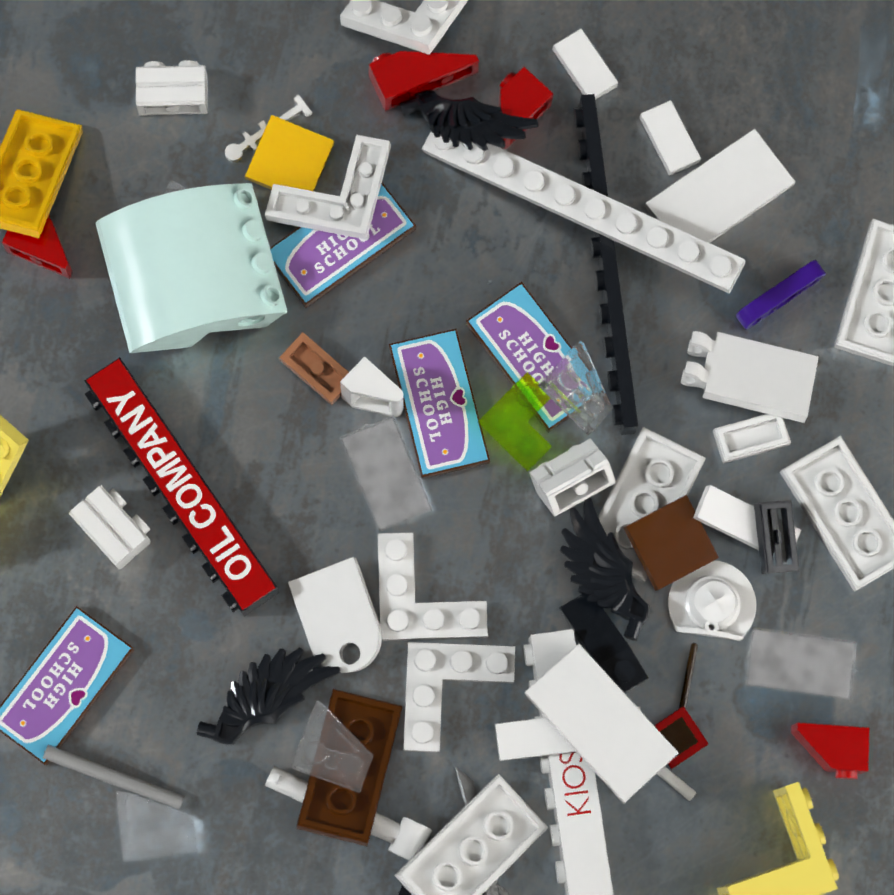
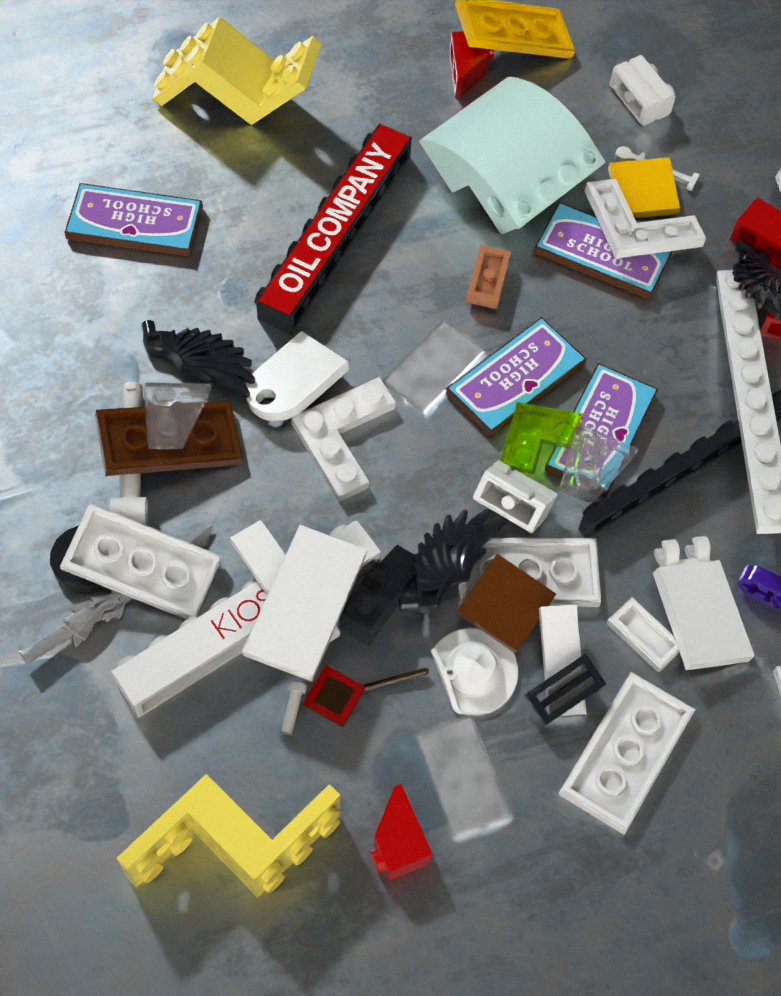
camera: 65 degrees right, 15 degrees down
light grey bar [43,745,185,810] -> none
white brick [69,485,151,570] -> none
clear wing [116,791,197,862] -> none
white tile [340,356,404,418] -> none
white plate [403,642,515,753] -> none

